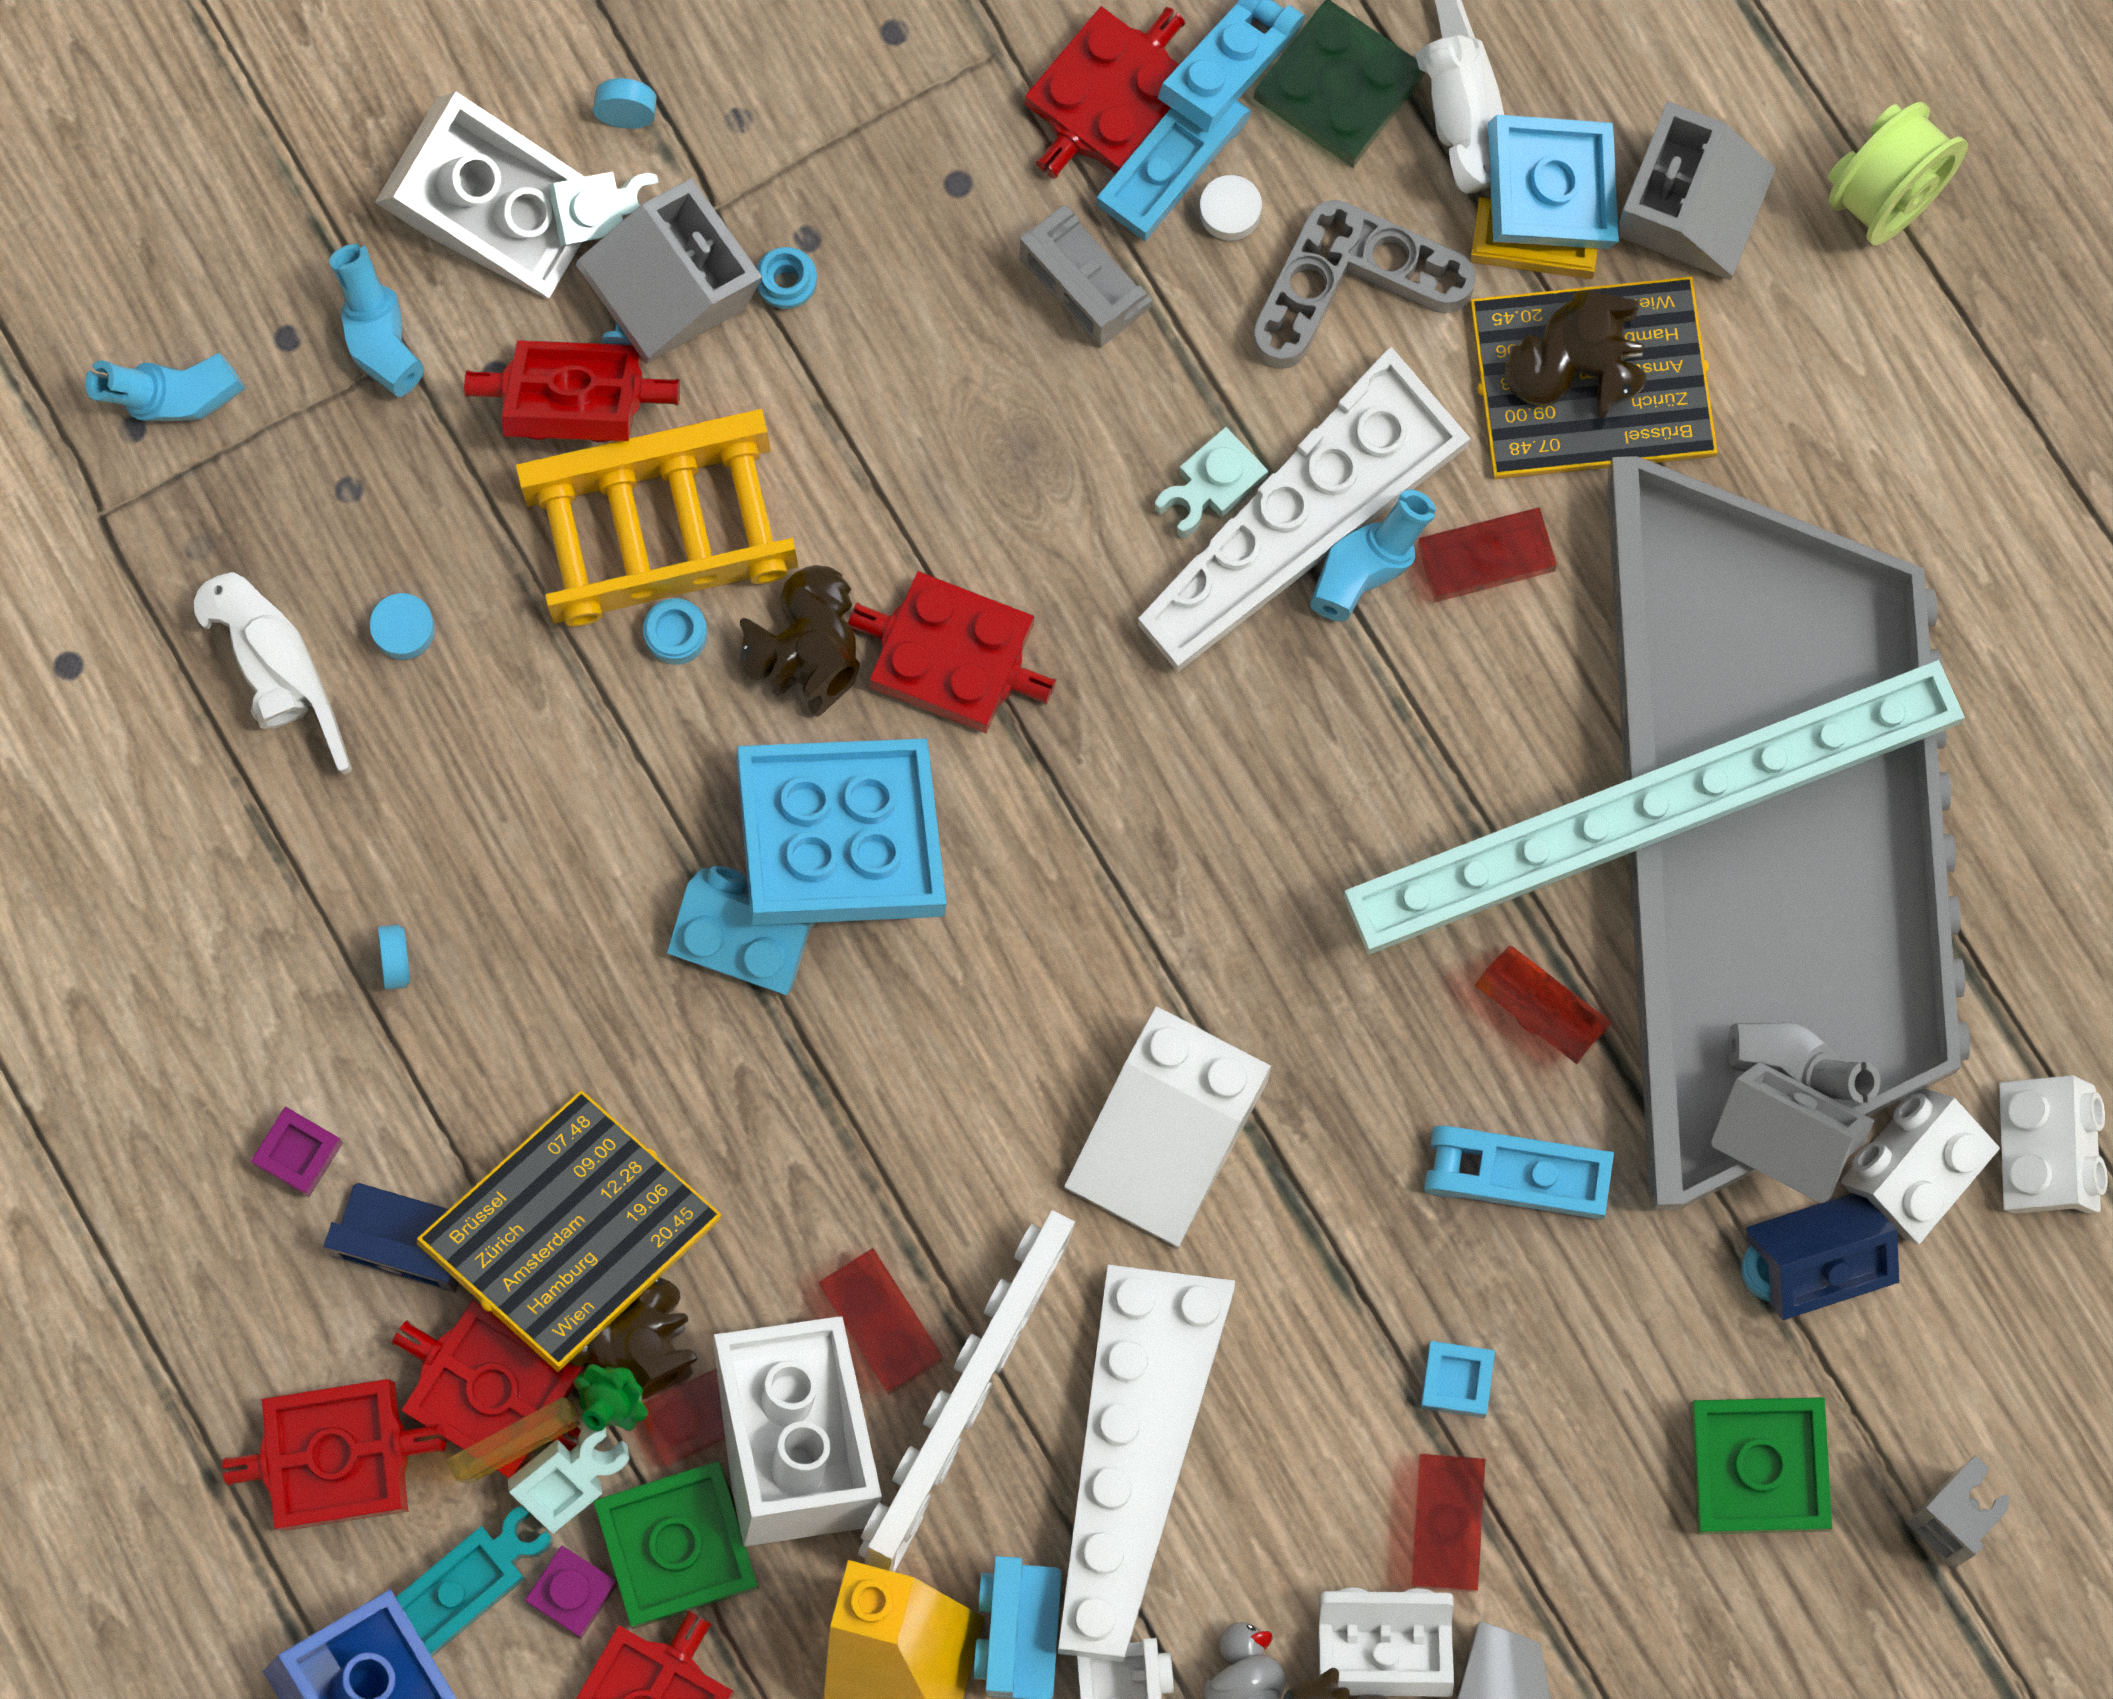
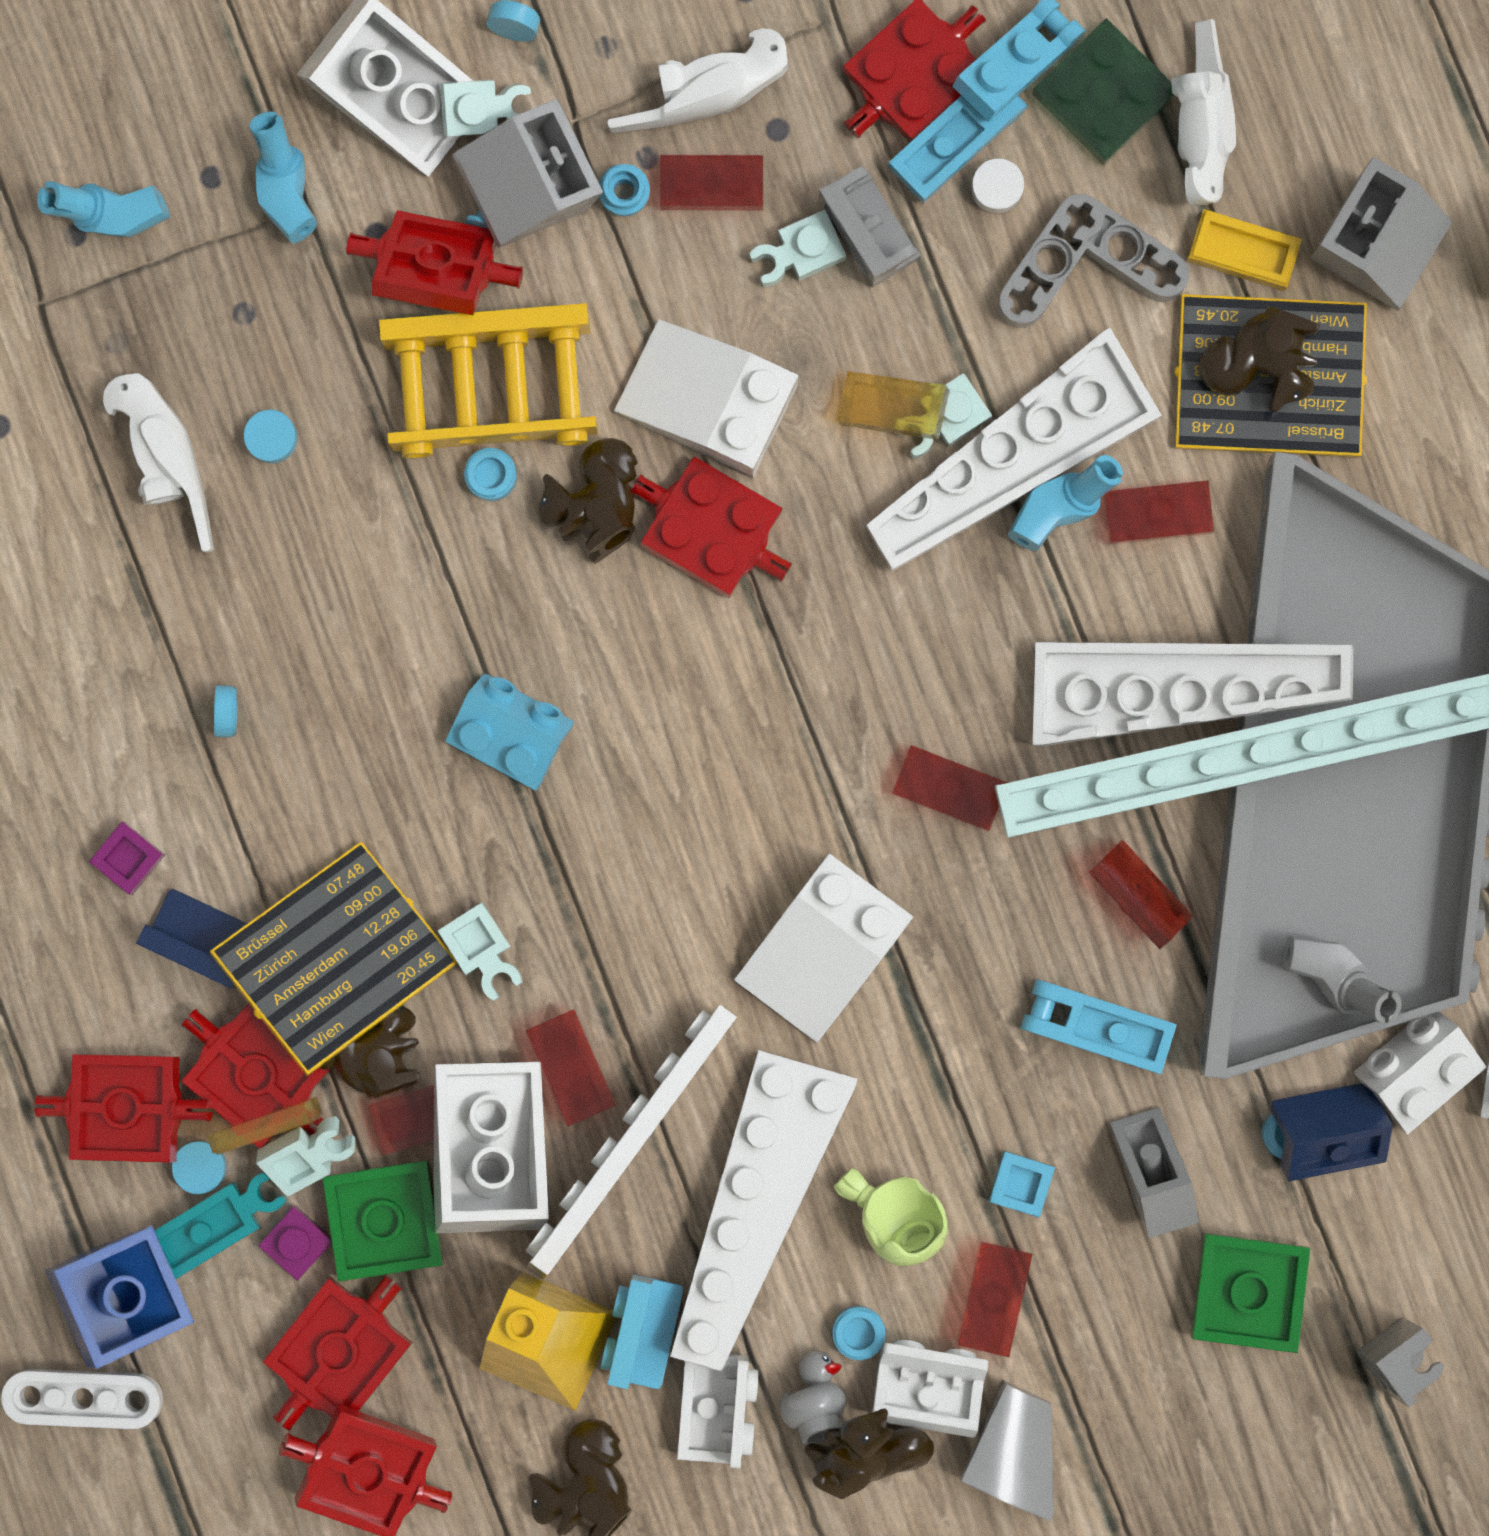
camera: 10 degrees right, 10 degrees up
green plant [574,1364,648,1431] -> none
medium azure plate [736,738,947,925] -> none
medium azure tile [1488,115,1619,249] -> none
light grey panel [1711,1062,1875,1203] -> none
none -> medium azure tile [172,1141,227,1194]
none -> light aqua plate [438,902,523,1001]
none -> white animal [608,28,788,133]
none -> white slope [614,319,798,478]
none -> clear red plate [660,155,763,211]
none -> light aqua plate [749,210,846,287]
none -> medium azure tile [832,1305,885,1360]
none -> yellowish green hair [833,1168,948,1266]
none -> clear yellow tile [836,371,950,440]
none -> clear red plate [892,745,1008,832]
none -> white wing [1032,642,1354,746]
none -> light grey slope [1110,1107,1199,1238]

